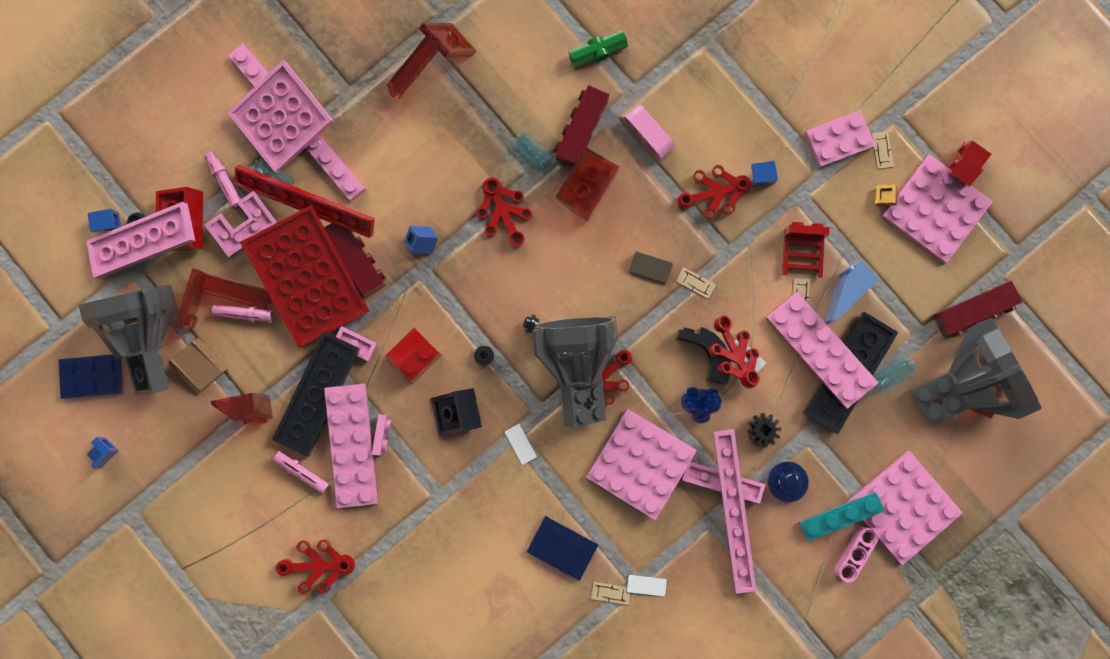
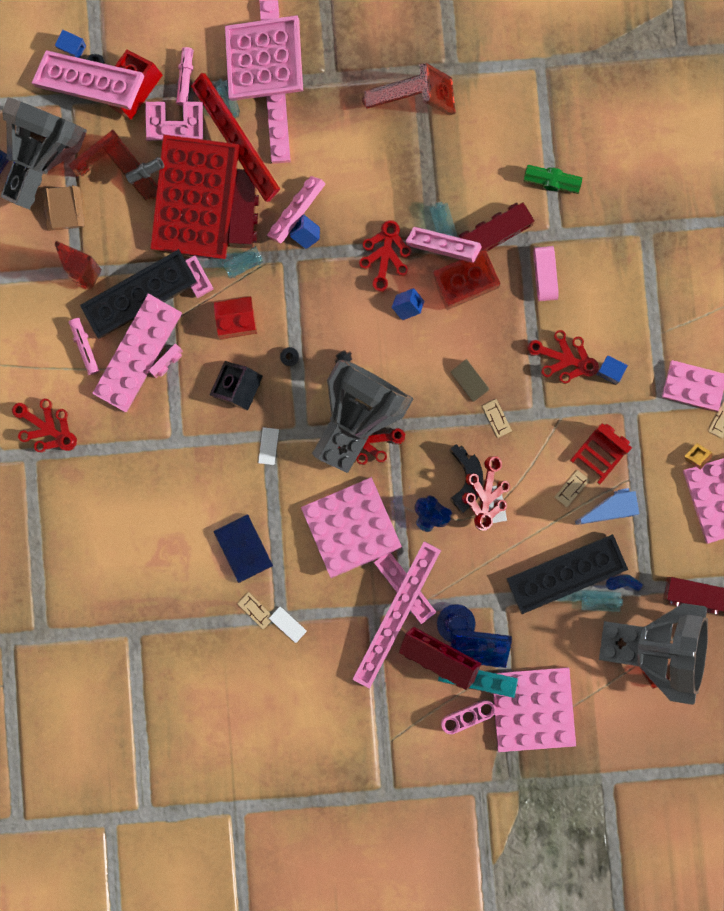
camera: 30 degrees right, 0 degrees up
bright pink pin [212,304,274,323] -> none
black gear [746,413,782,447] -> none
bright pink plate [766,292,879,409] -> none
none -> dark grey pin [126,157,164,184]
none -> clear light blue hinge [222,246,263,278]
none -> bright pink plate [267,176,325,244]
none -> blue panel [392,288,424,320]
none -> dark red brick [399,627,481,690]
none -> bright pink plate [406,227,482,263]
none -> clear blue plate [450,629,512,668]
none -> clear blue arm [606,574,643,592]

